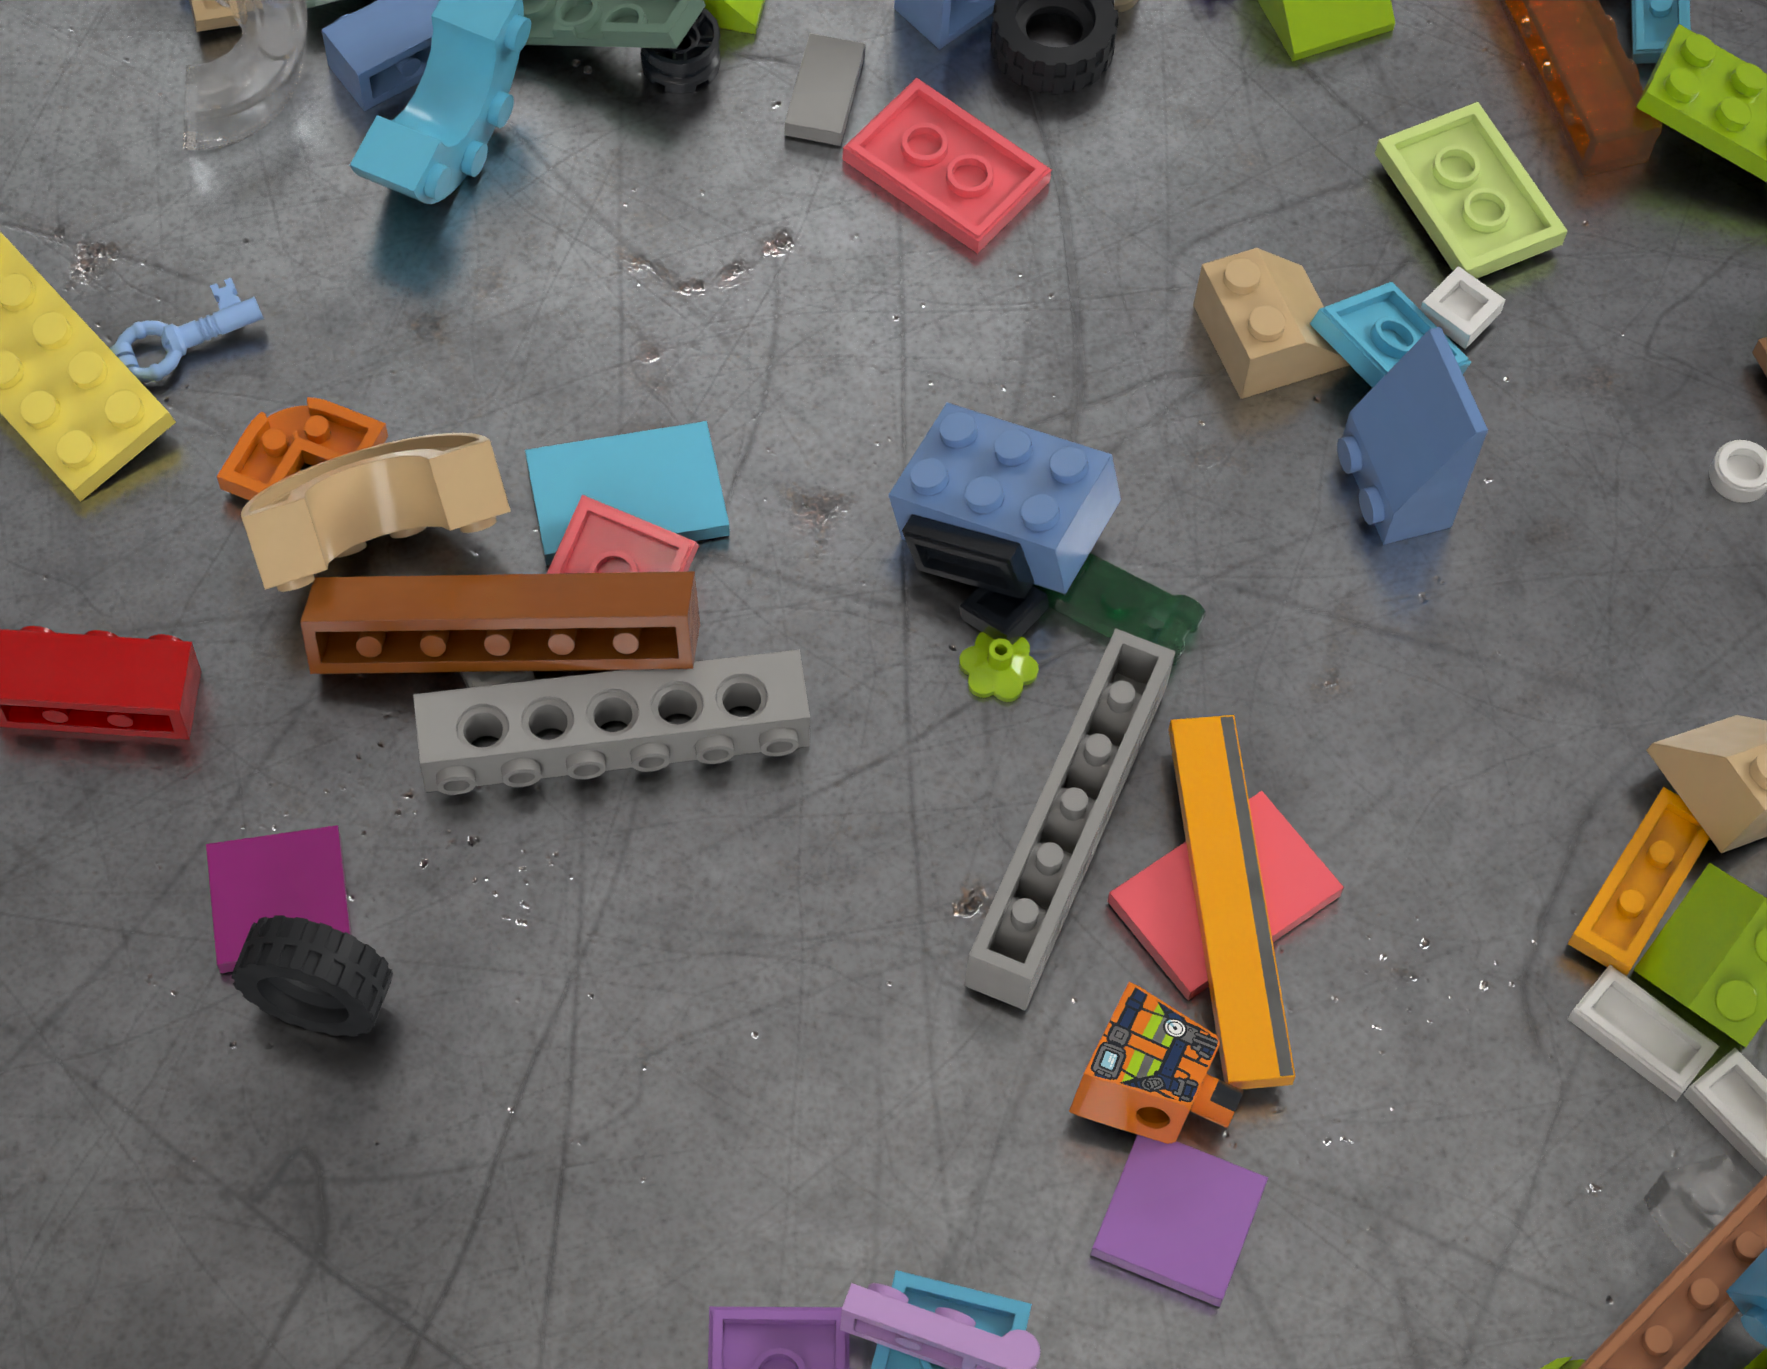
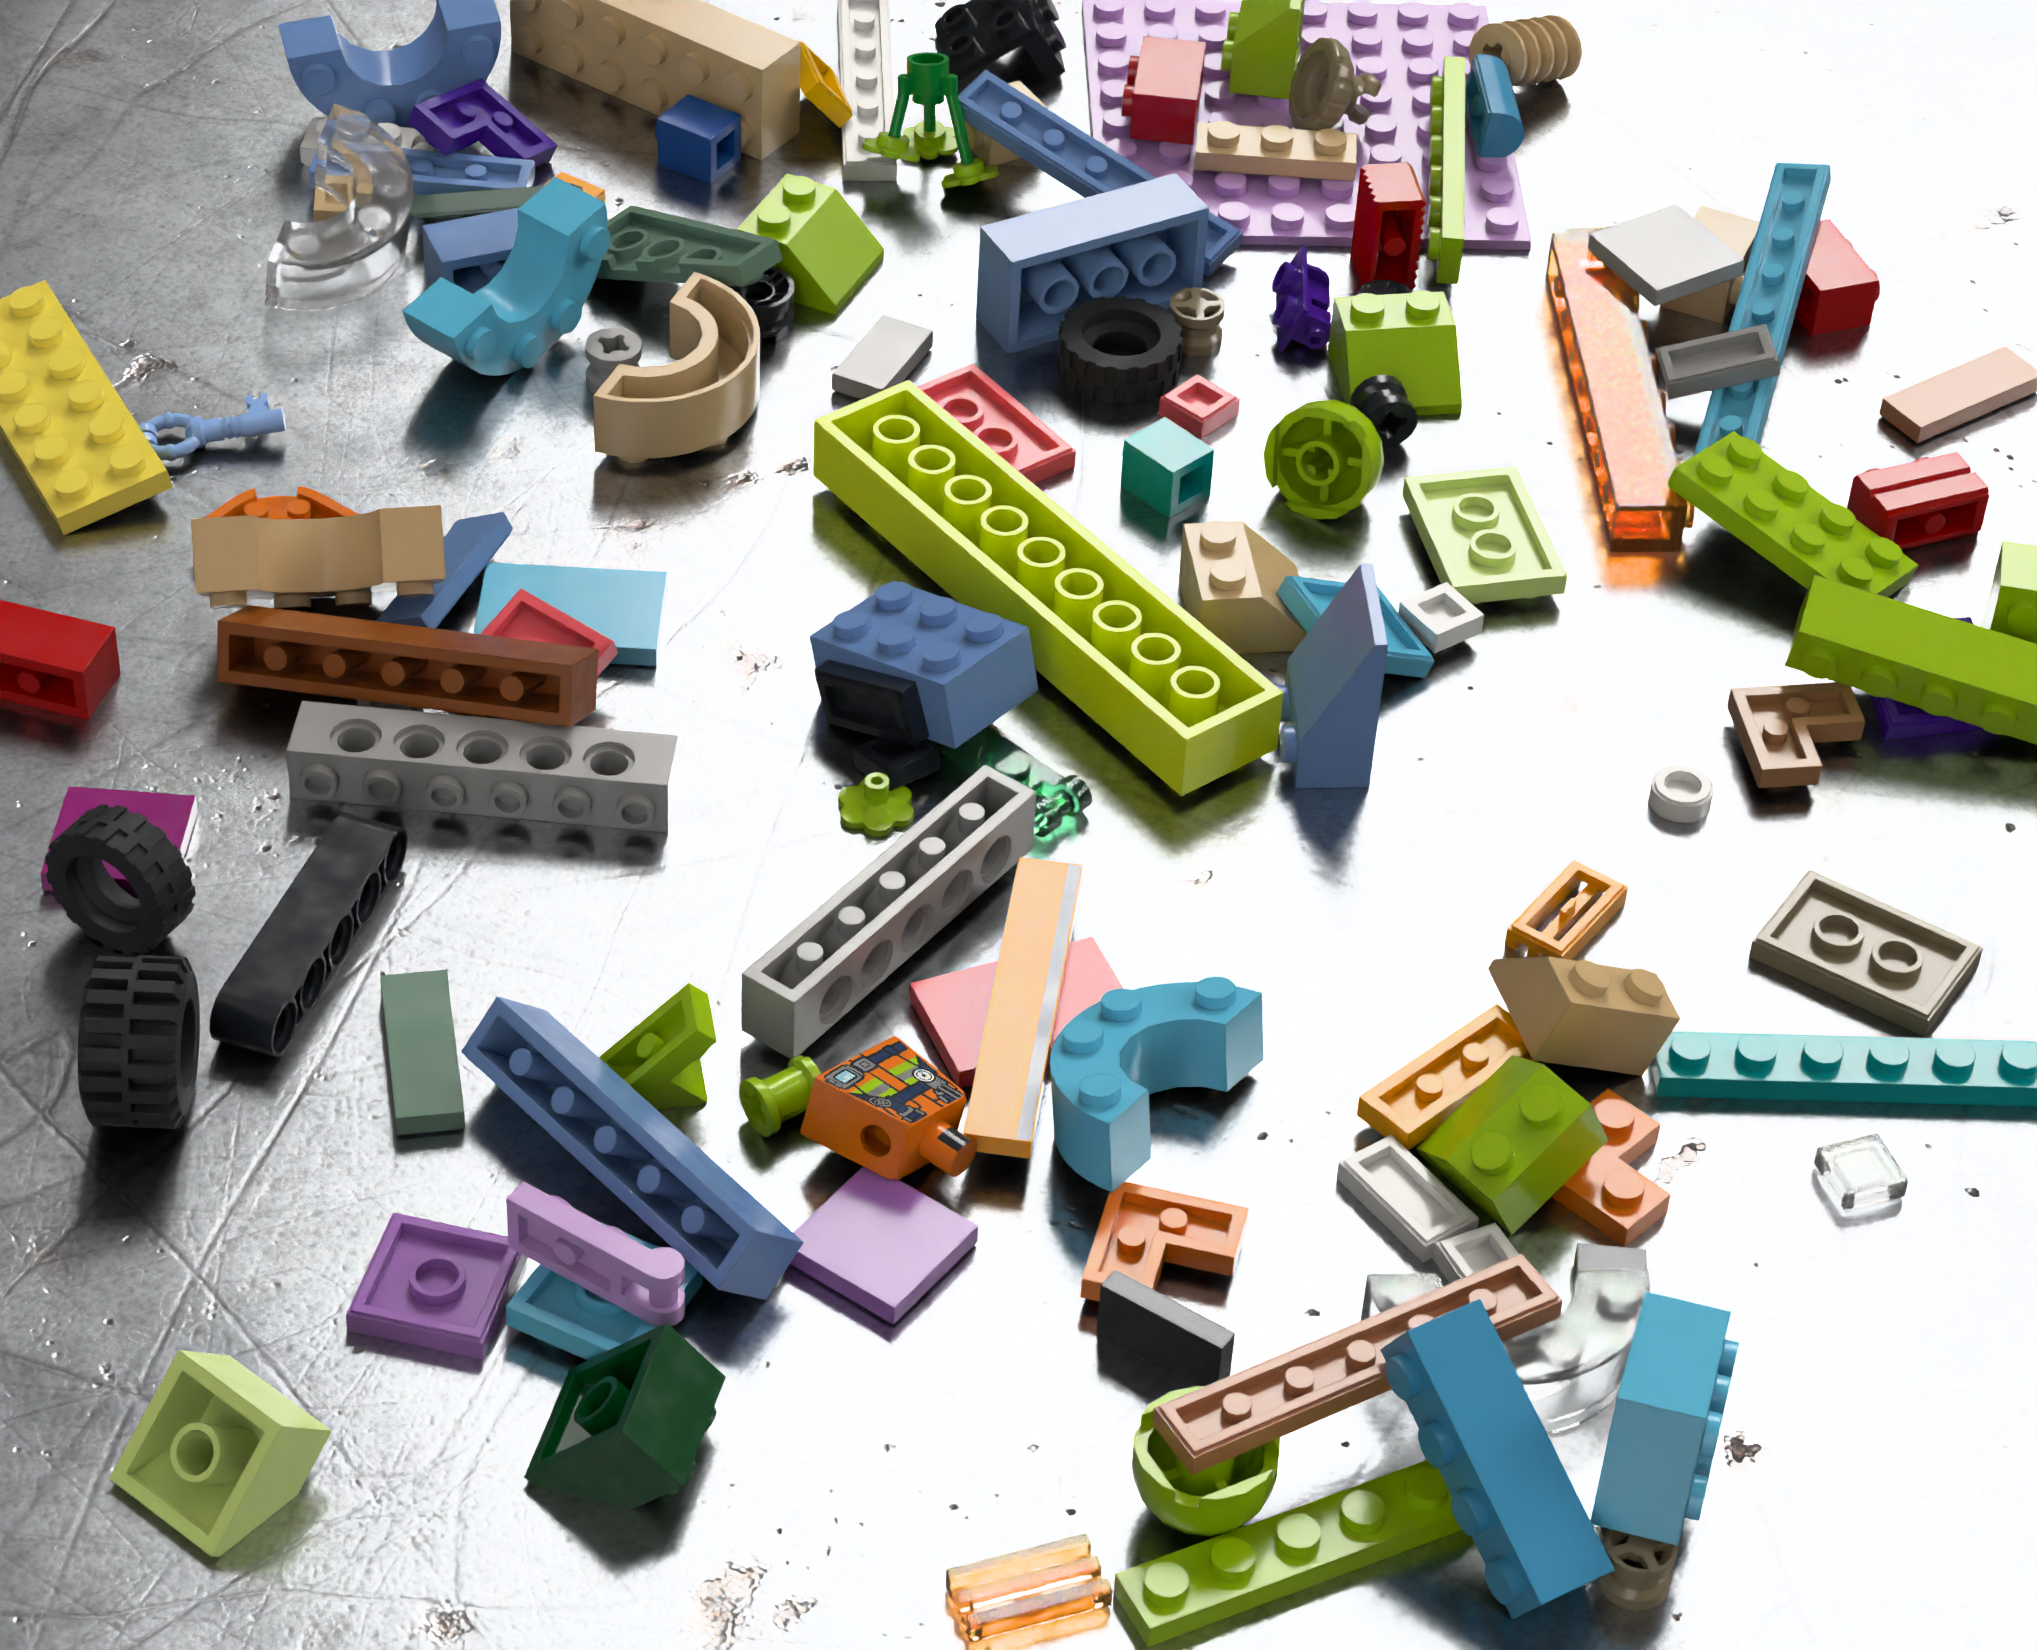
camera: 15 degrees right, 20 degrees down
none -> black tyre [78,953,200,1129]
none -> black beam [210,812,408,1057]
none -> medium blue tile [376,512,513,629]
none -> sand green tile [380,969,465,1135]
none -> medium blue brick [461,996,804,1300]
none -> light grey wheel [585,327,642,393]
none -> tan brick [593,272,760,463]
none -> lime slope [599,982,717,1109]
none -> lime bush [739,1055,822,1137]
none -> neon yellow brick [813,380,1284,796]
none -> medium azure brick [1050,976,1264,1192]
none -> plate [1080,1181,1249,1301]
none -> black tile [1097,1270,1235,1386]
none -> teal brick [1120,417,1214,519]
none -> coral tile [1159,374,1240,439]
none -> lime cylinder [1263,400,1384,519]
none -> black wheel [1350,374,1418,448]
none -> light orange tile [1505,860,1628,960]

